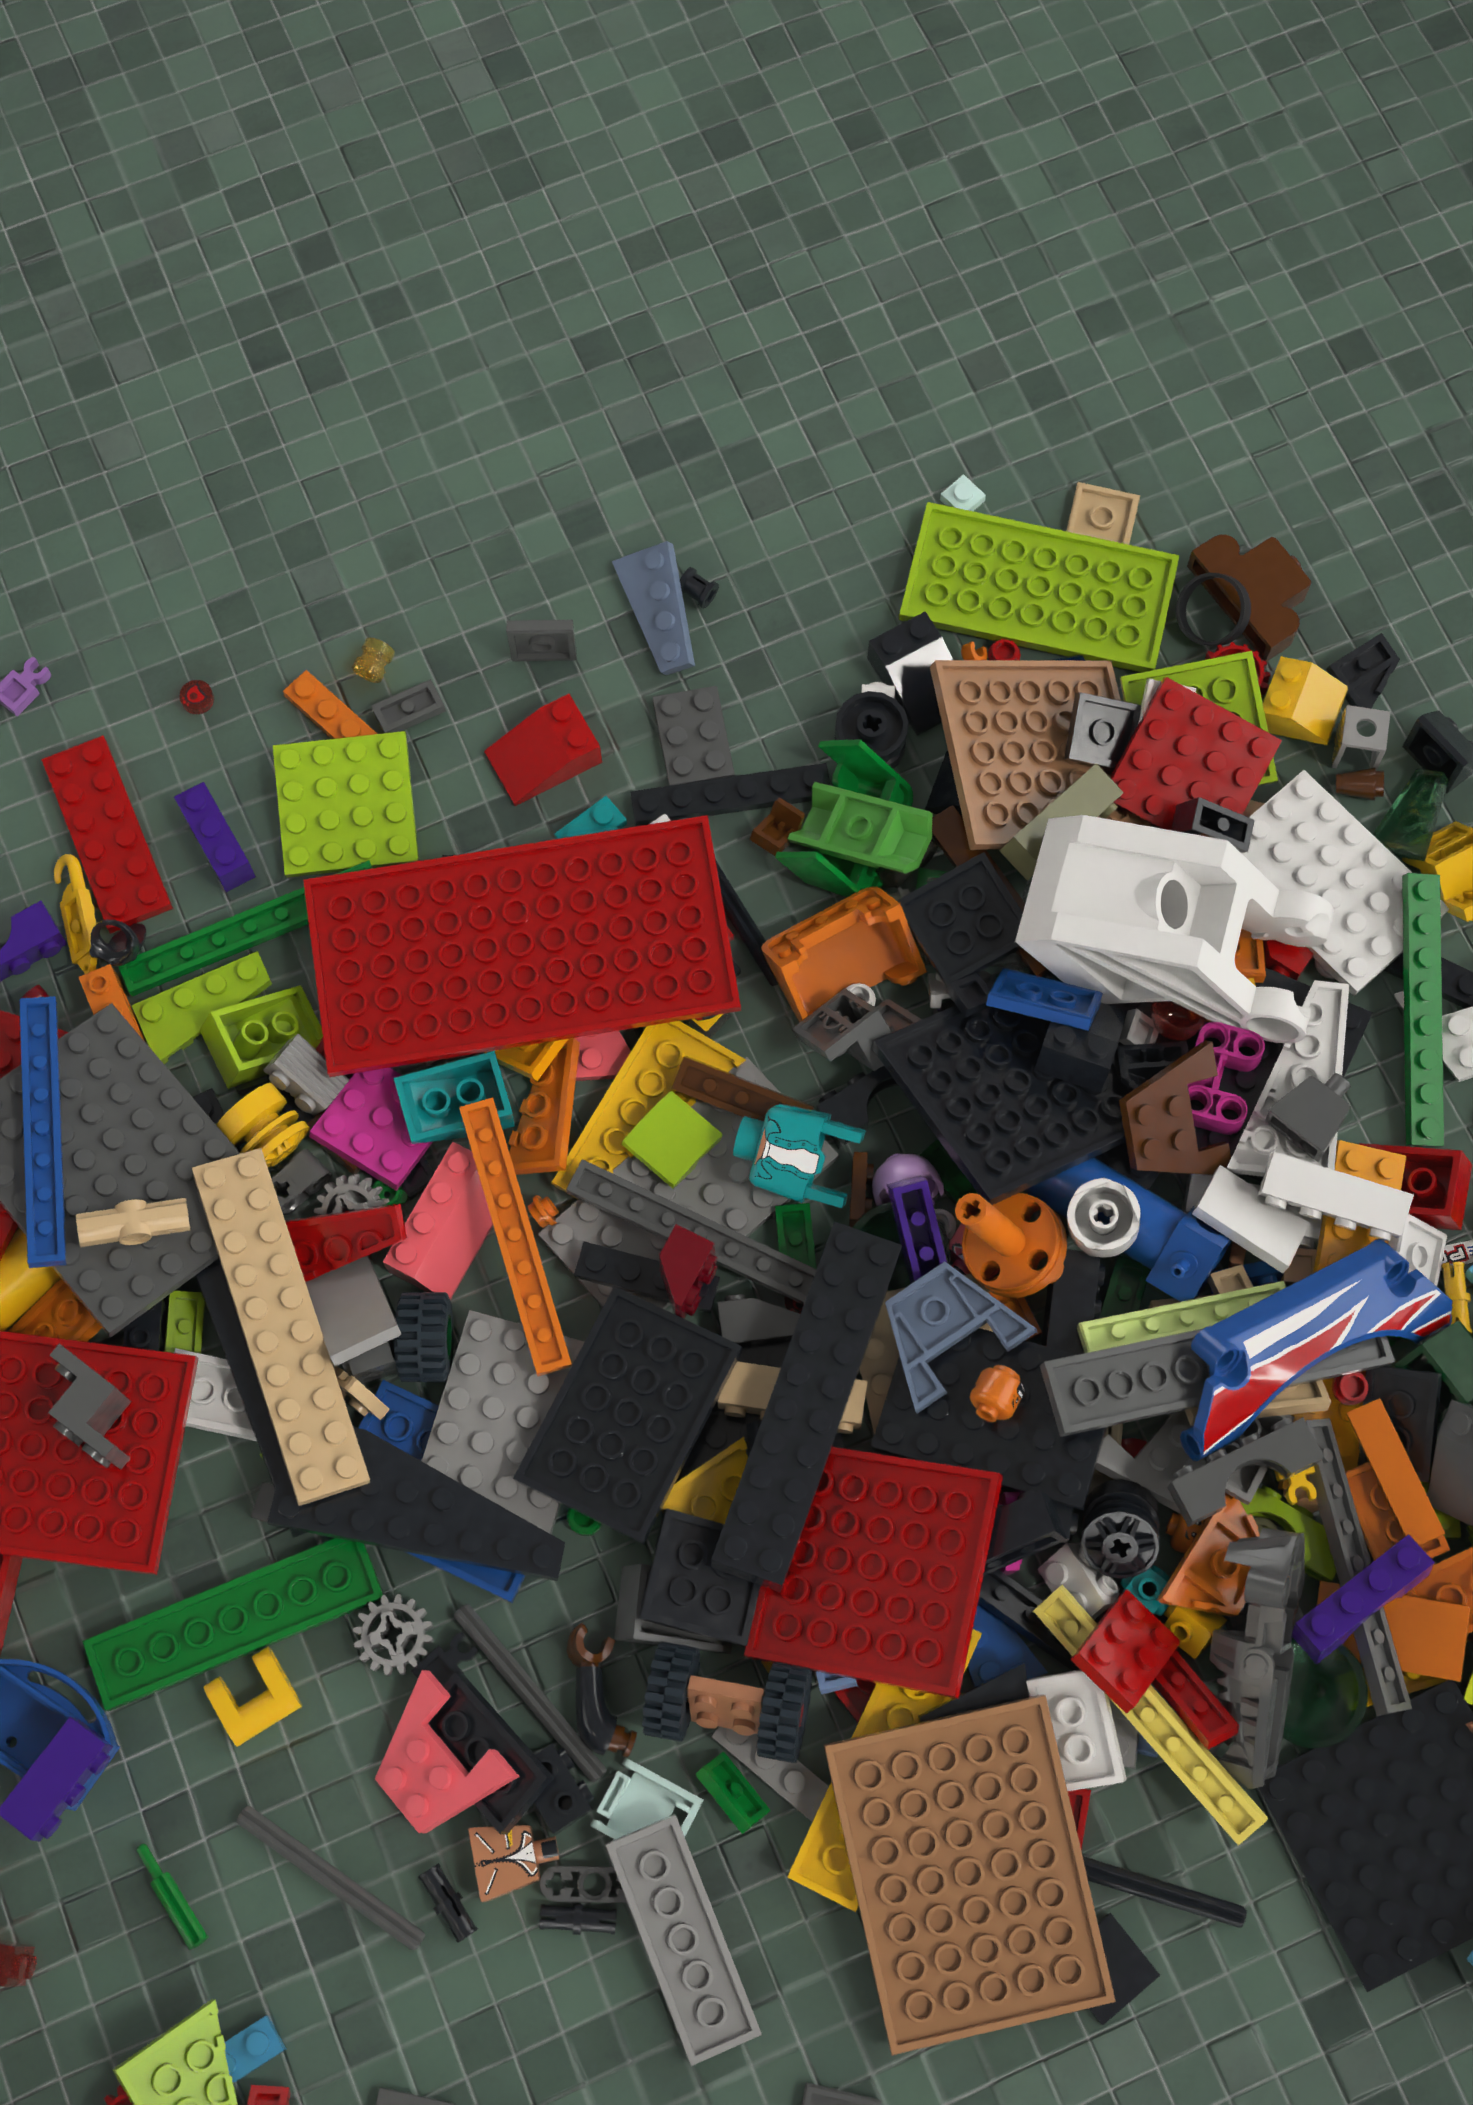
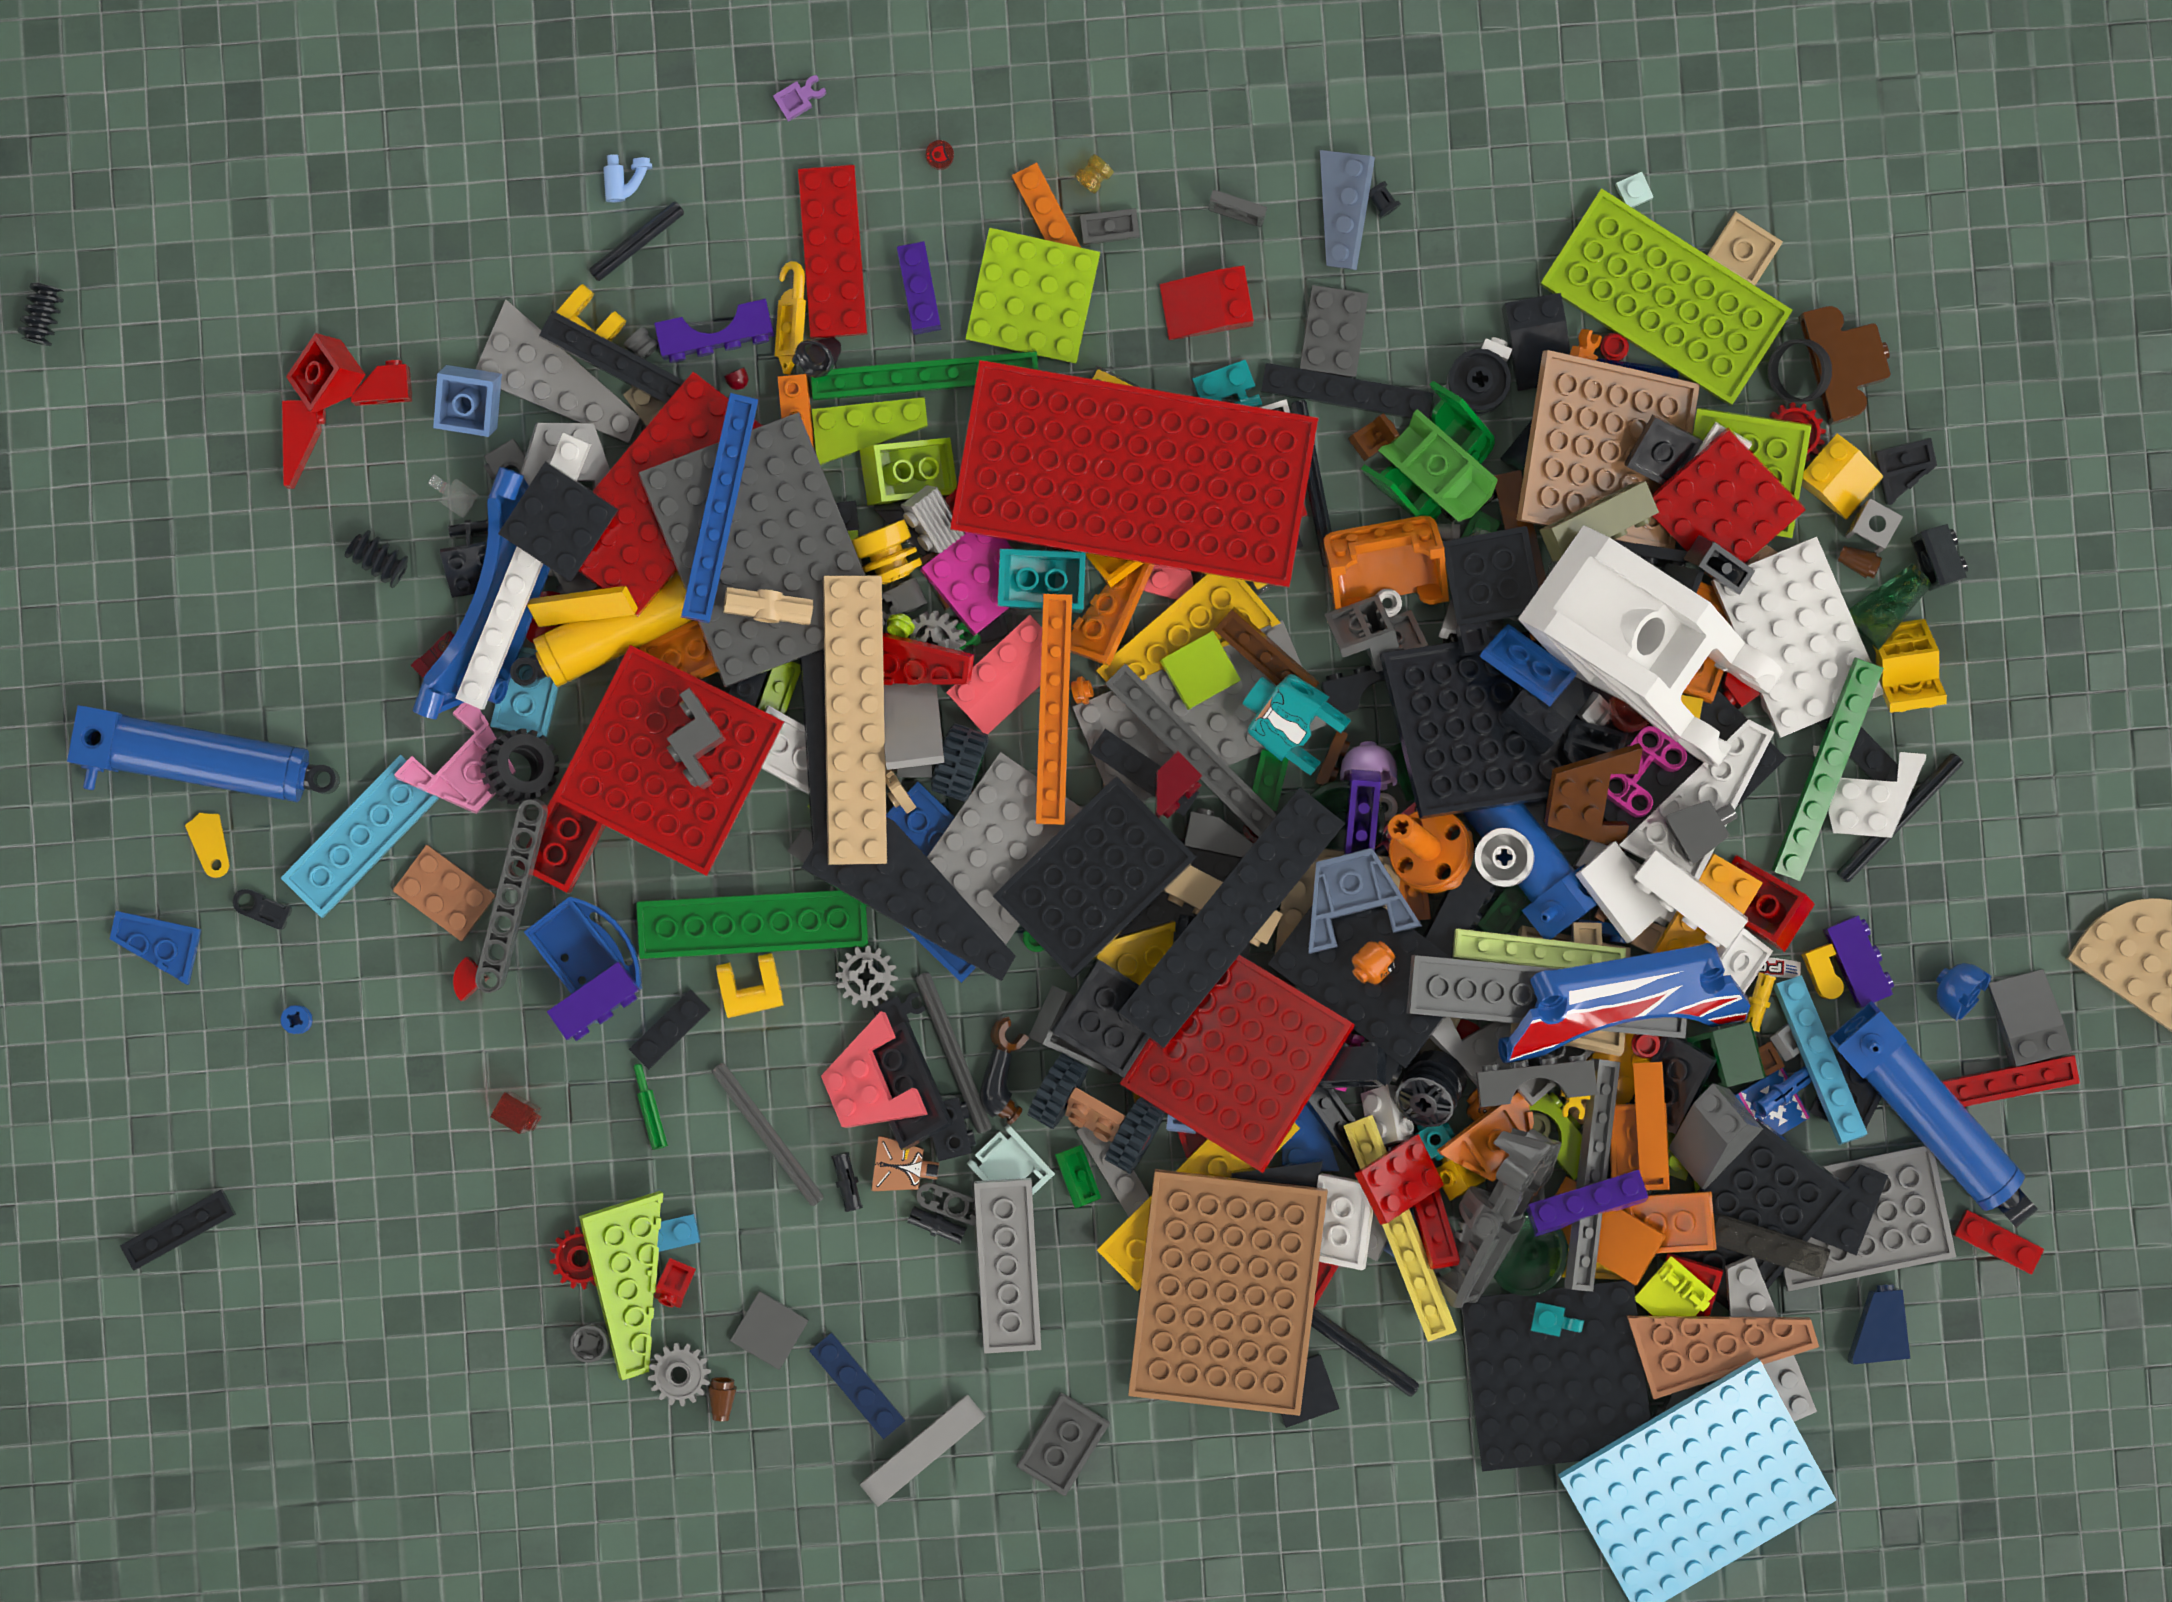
camera: 15 degrees right, 15 degrees up
none -> black plate [629,989,711,1070]
none -> lime plate [887,613,915,638]
none -> teal plate [1531,1302,1584,1337]

